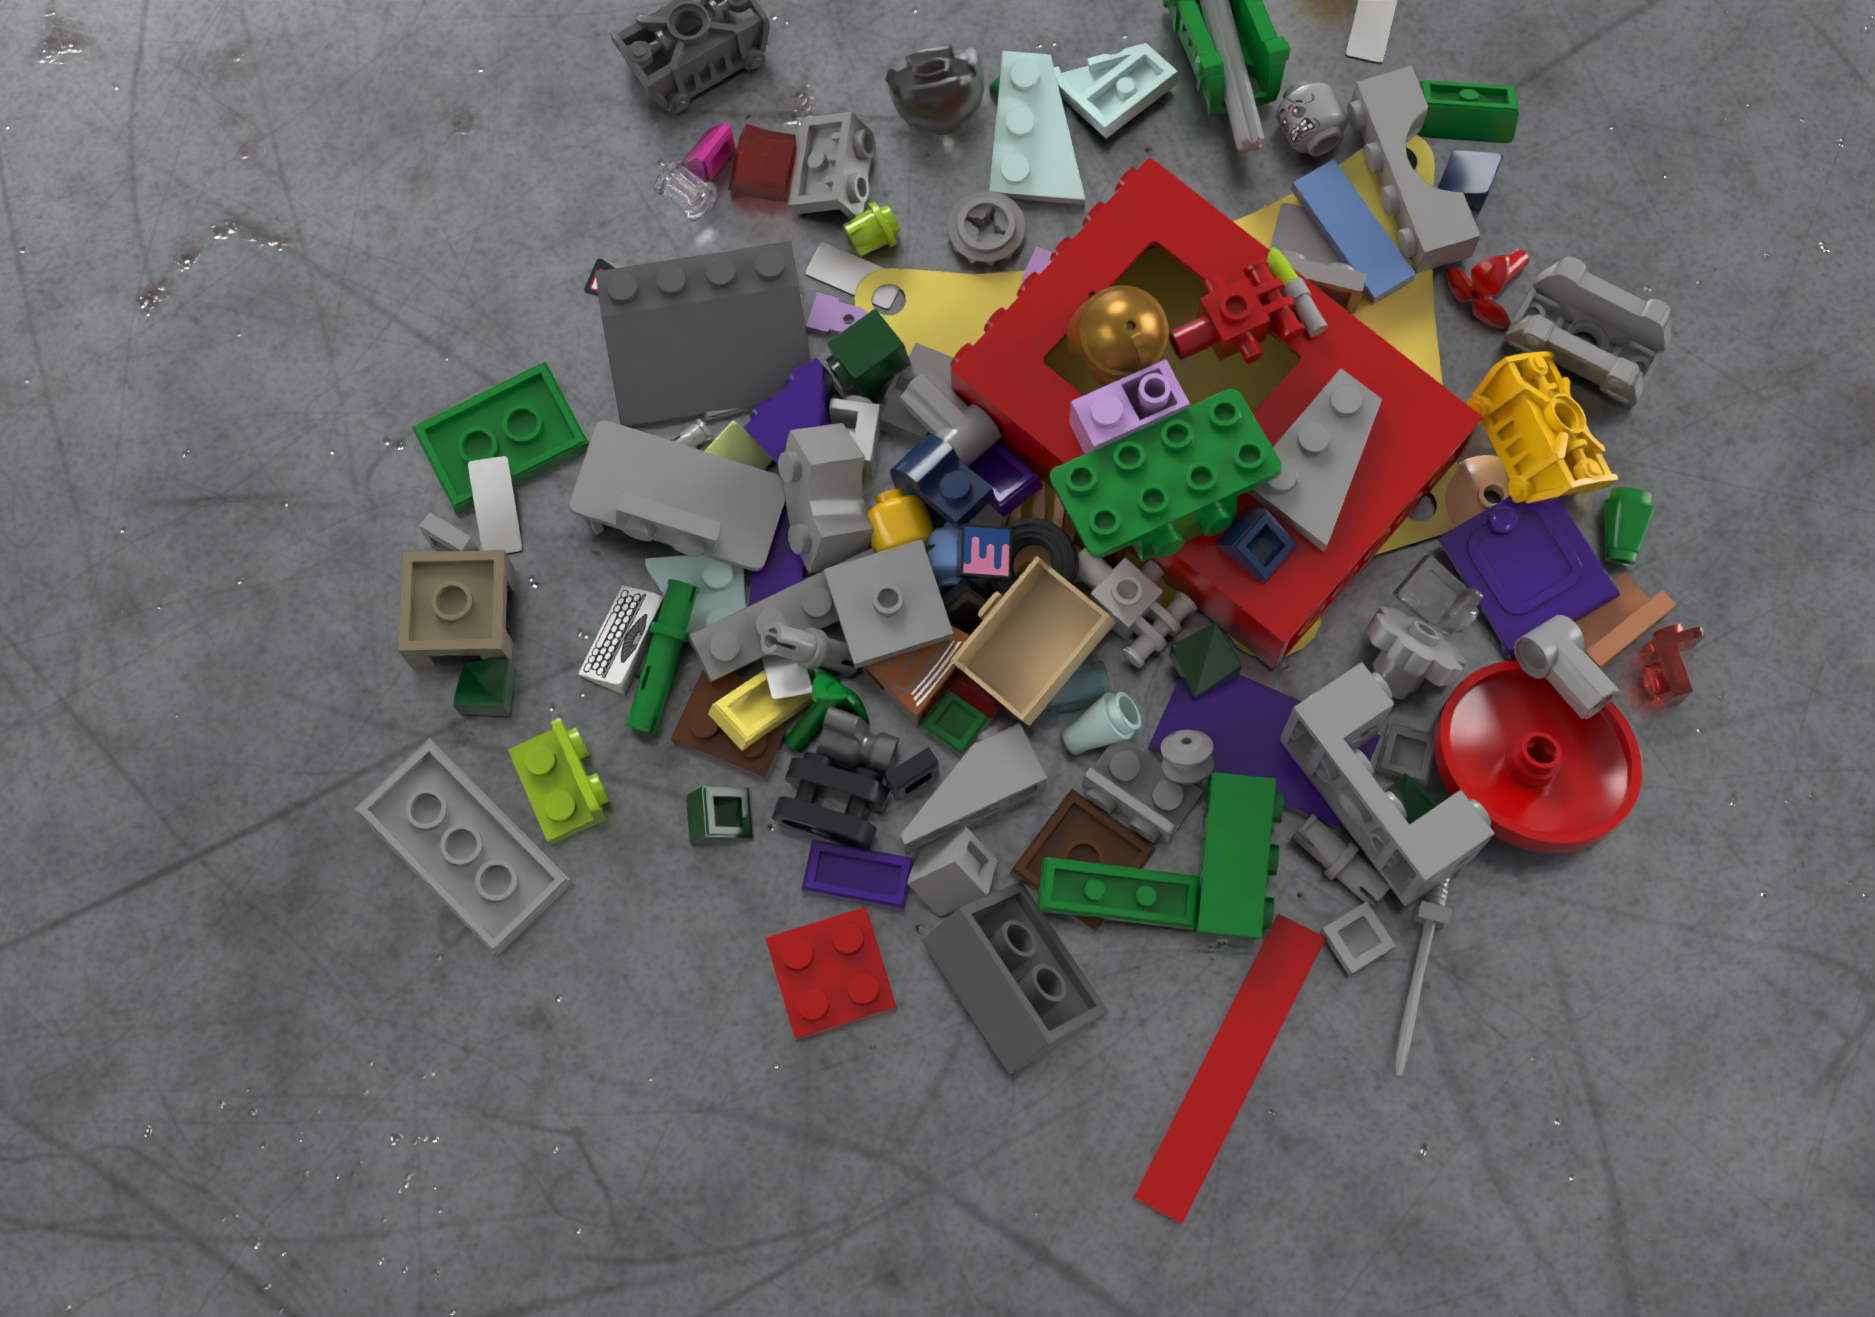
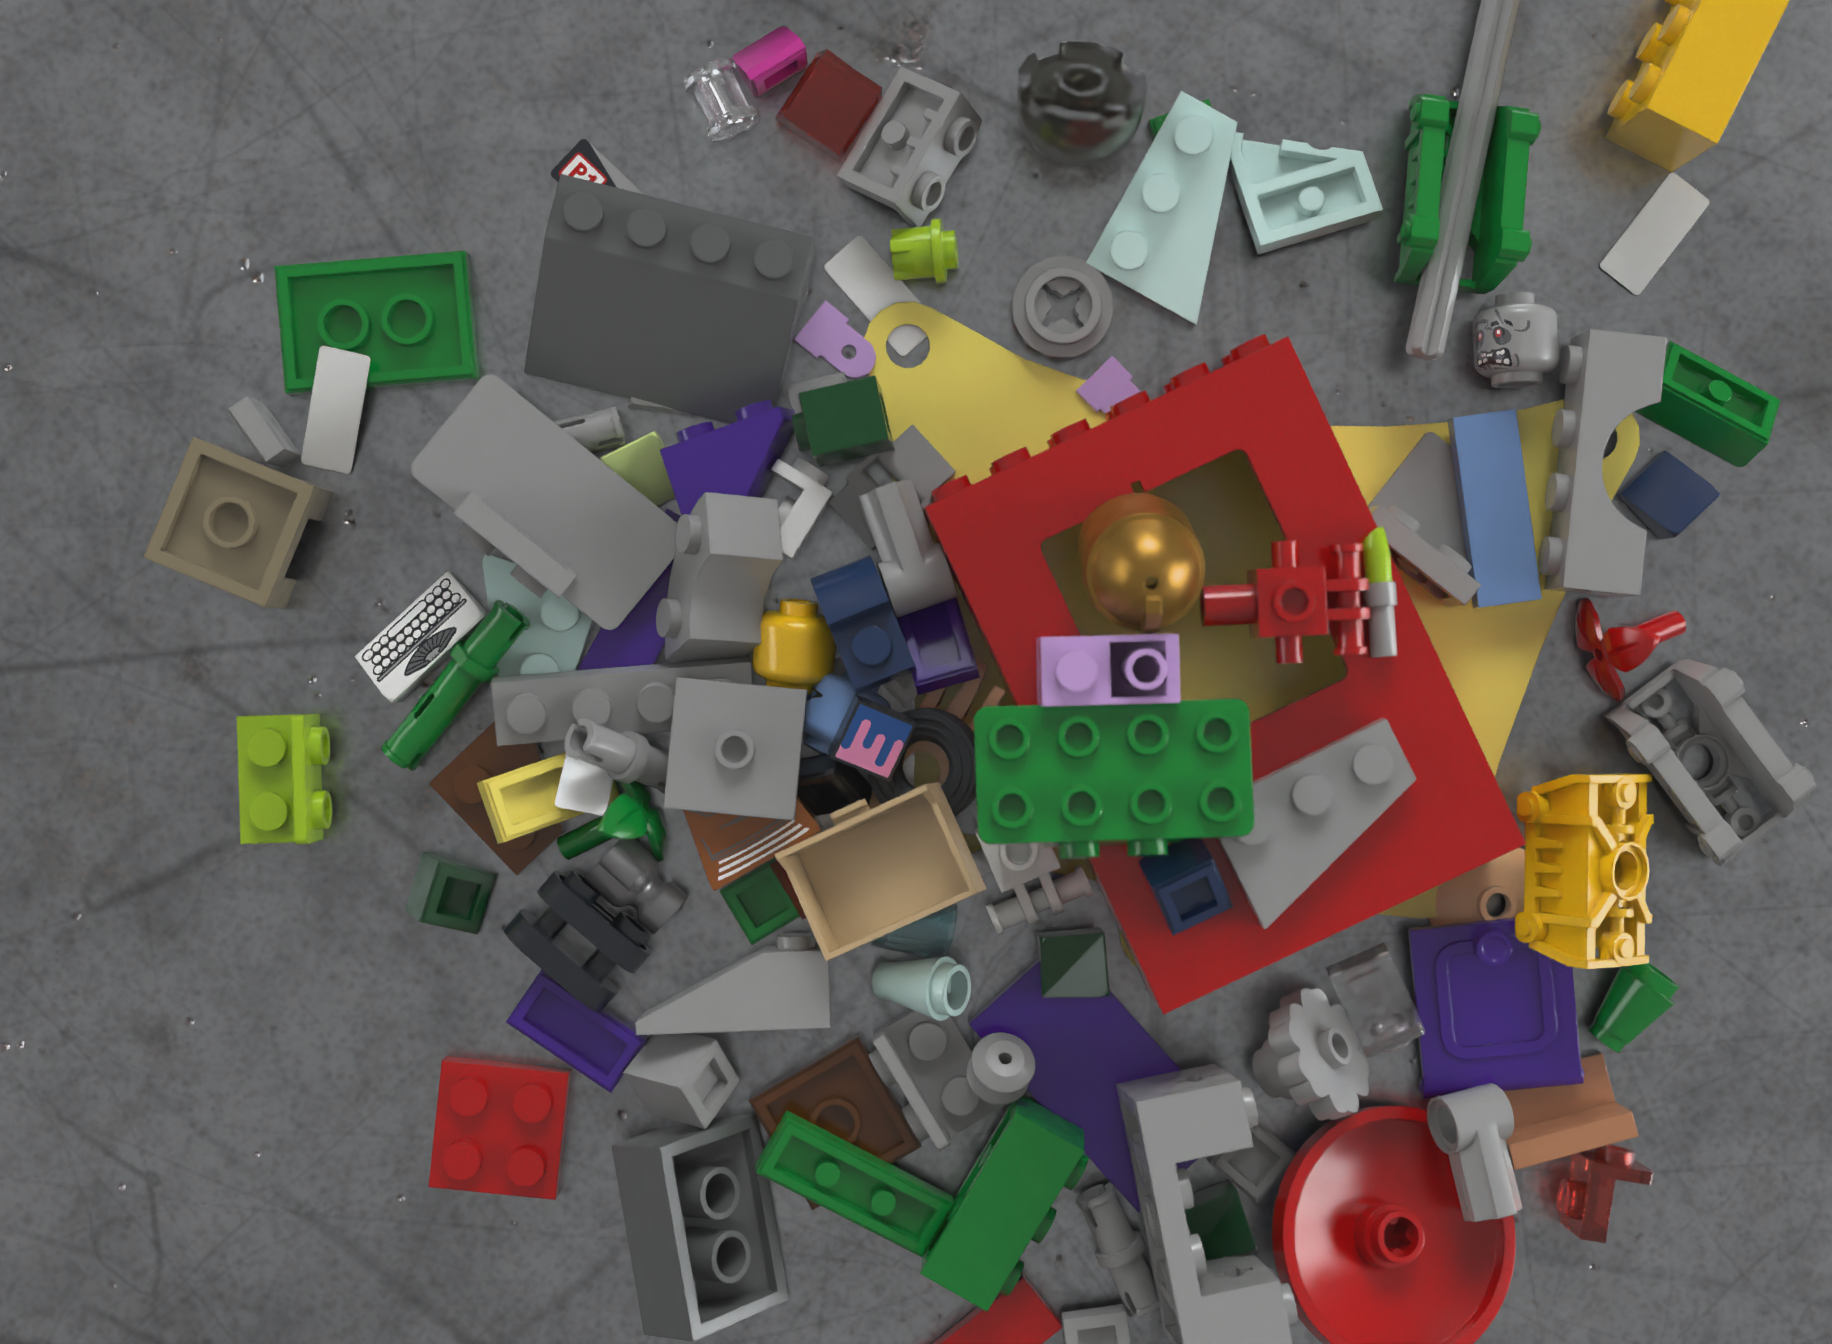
camera: 20 degrees right, 15 degrees up
light grey tile [354,738,573,957] -> none
dark green slope [453,658,515,717] -> none
black tile [885,747,939,801] -> none

